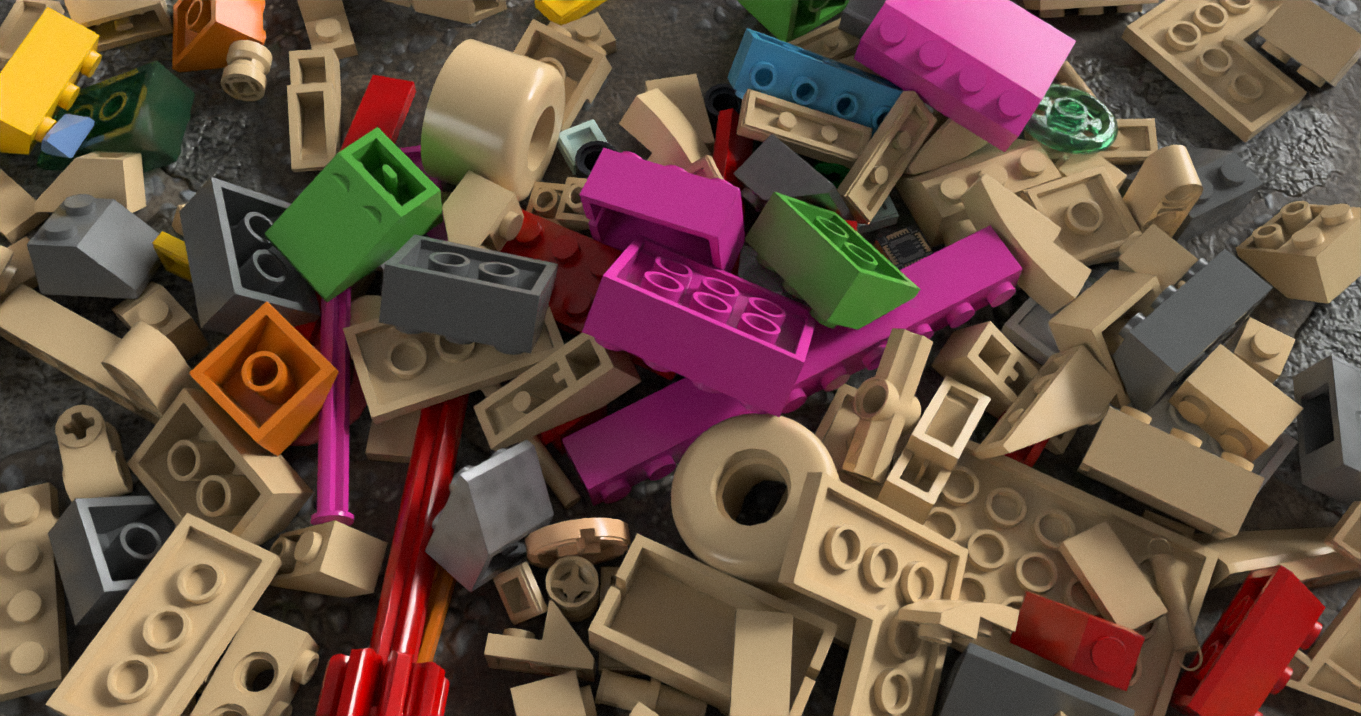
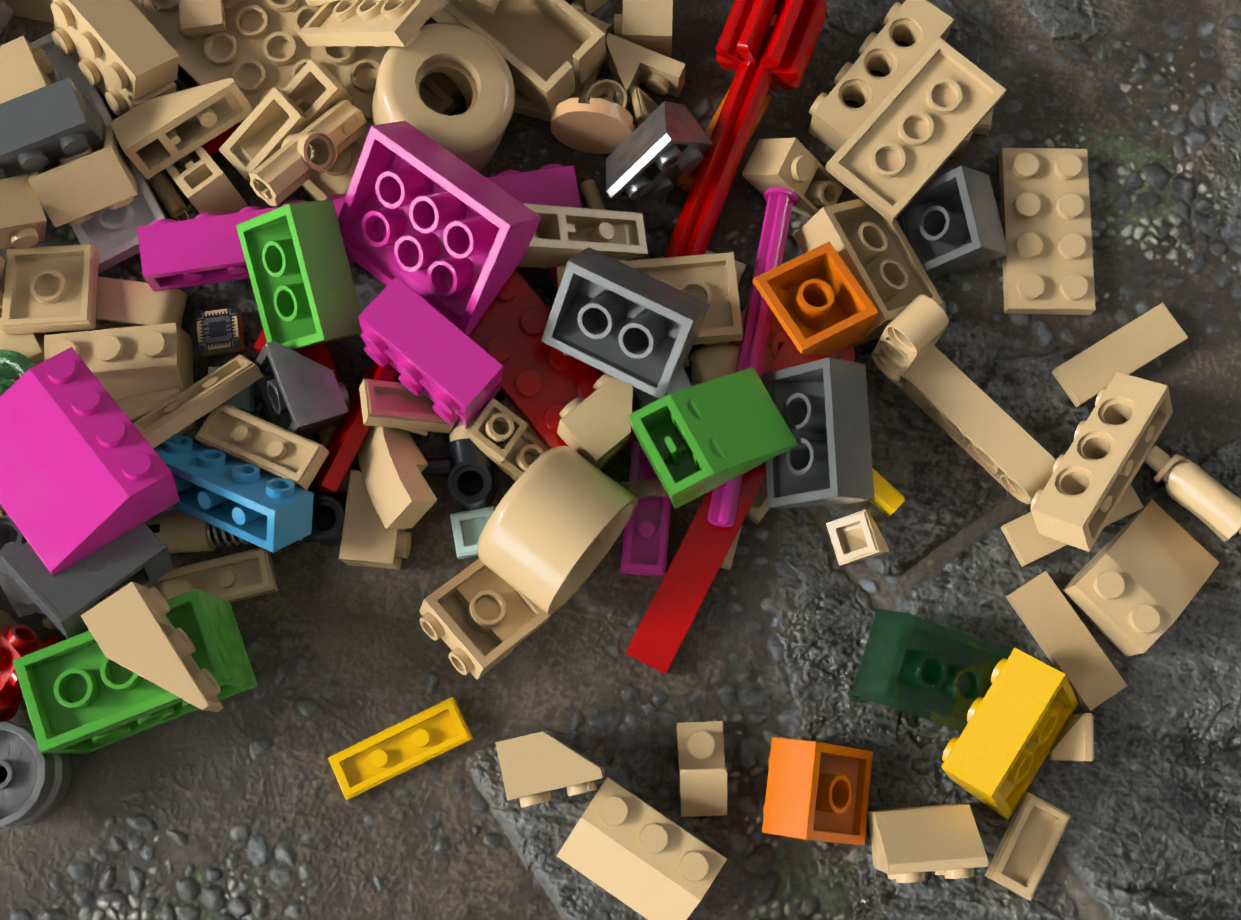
camera: 155 degrees left, 15 degrees up
dark grey slope [27,194,162,299] -> none
tan slope [34,151,146,213] -> none
medium blue slope [41,114,95,158] -> none
tan piece [55,405,133,502] -> none
tan slope [112,281,209,361] -> none
tan wheel [220,40,273,101] -> none
tan slope [287,48,341,172] -> none
tan plate [562,12,616,55] -> none
tan slope [960,173,1092,314] -> none

